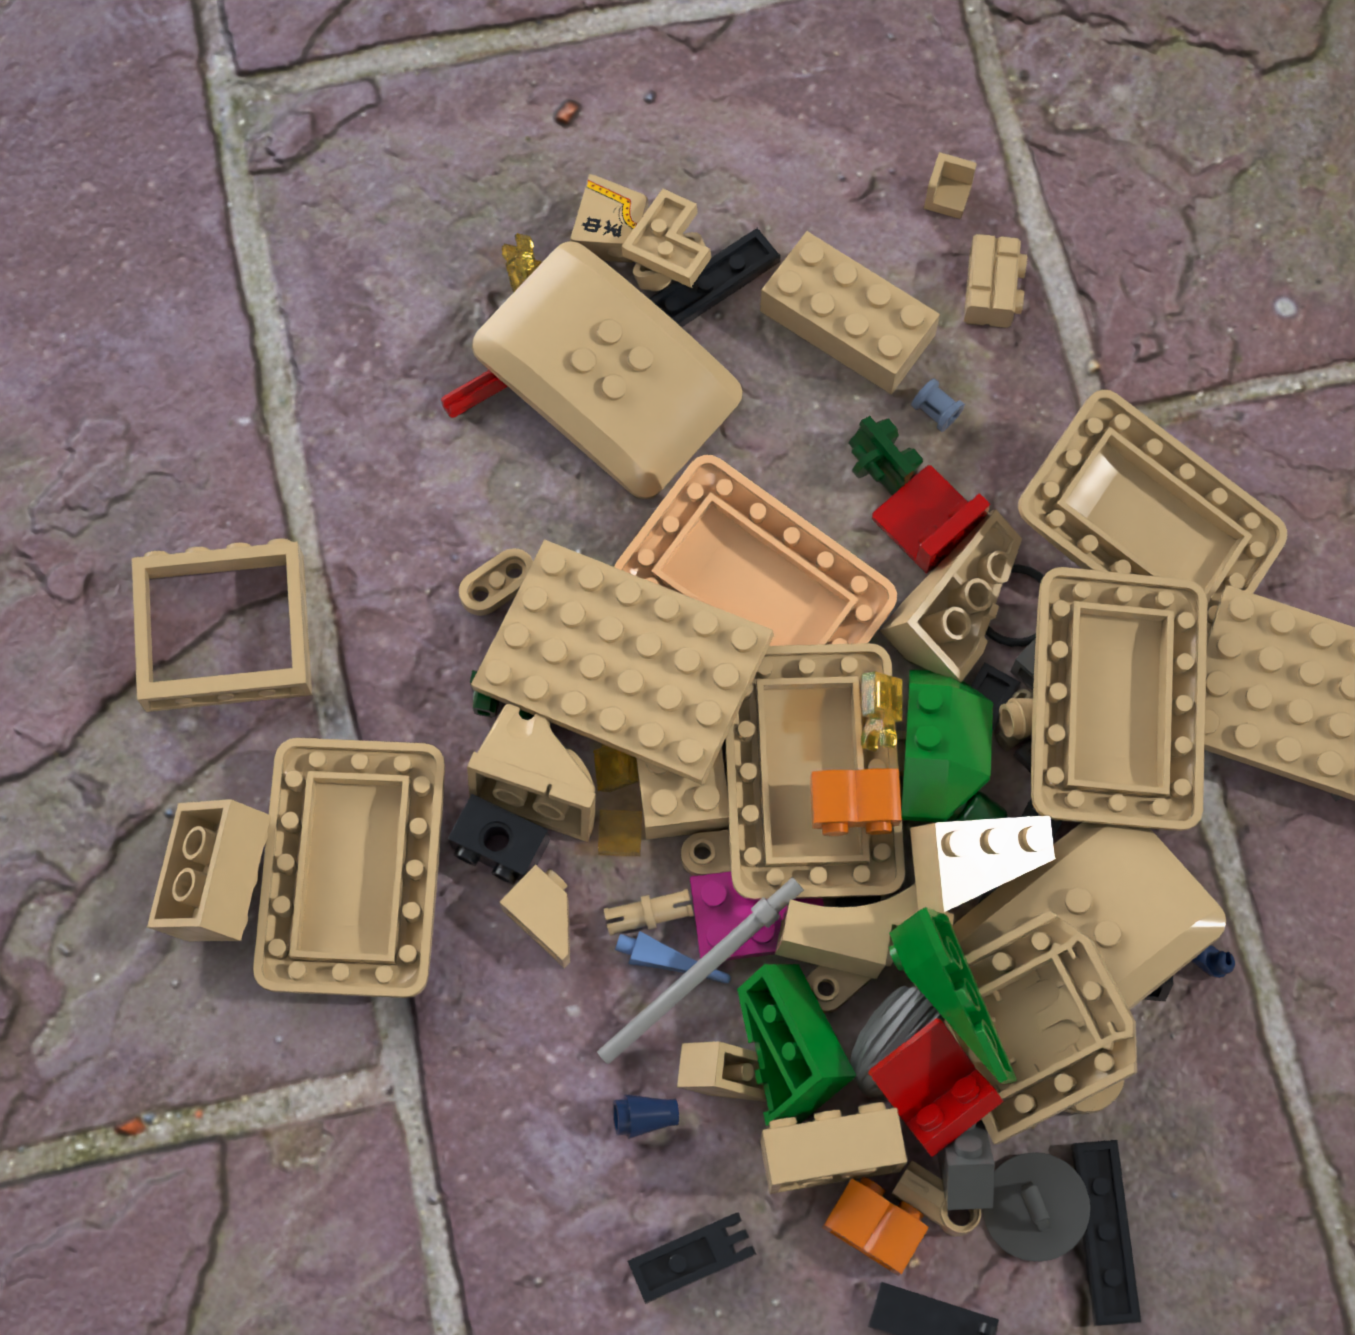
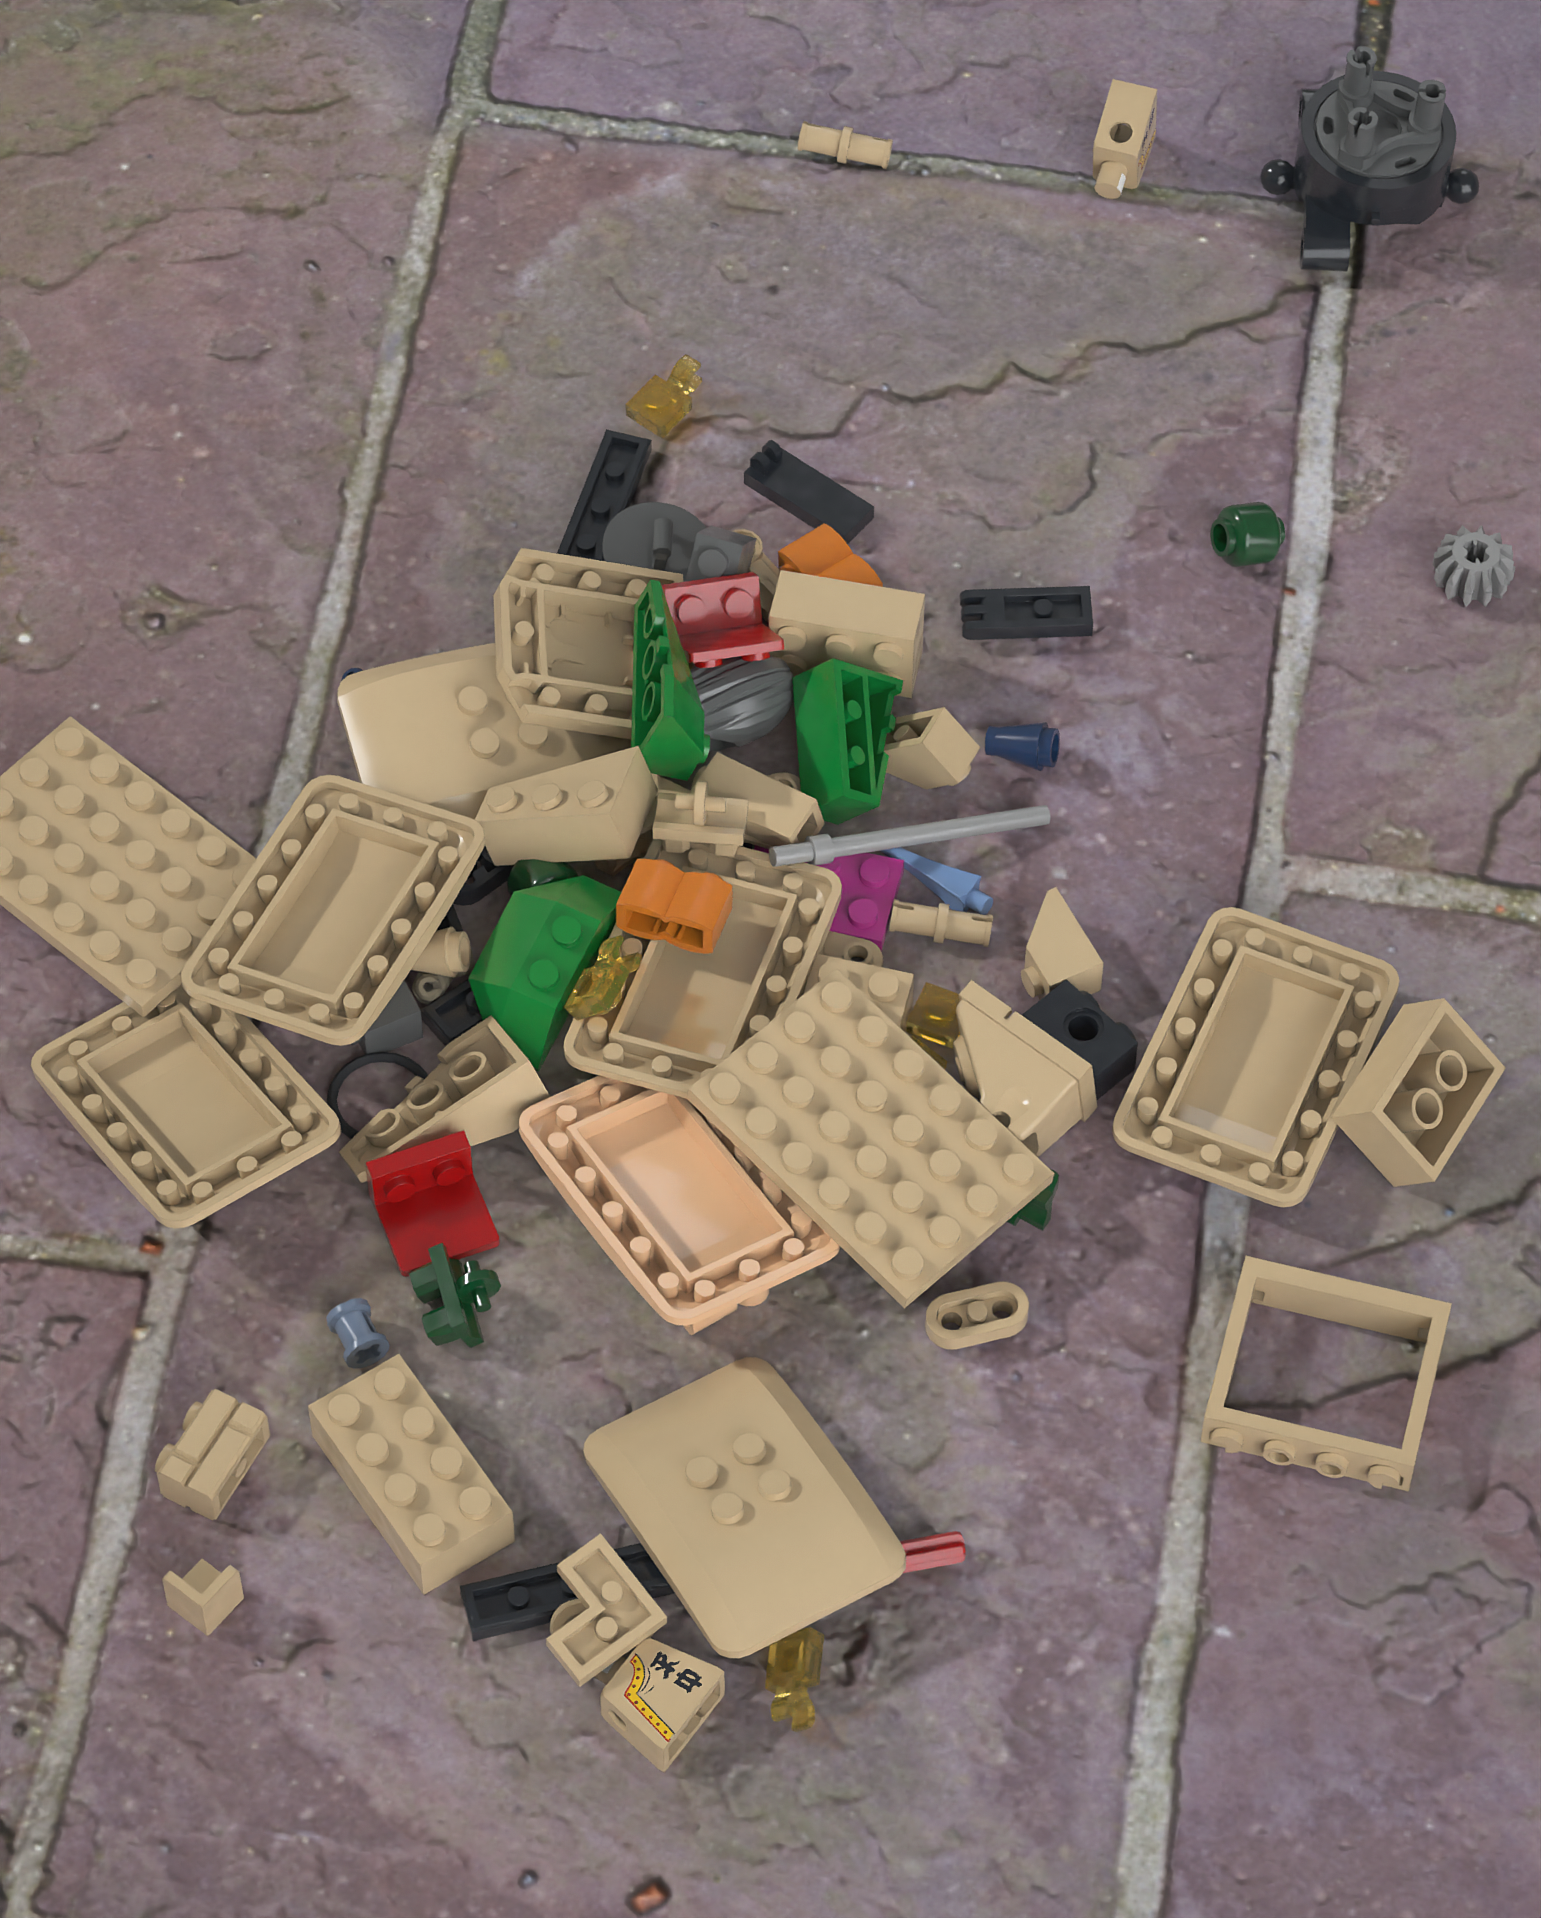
camera: 160 degrees left, 15 degrees down
none -> tan hips [653,781,748,857]

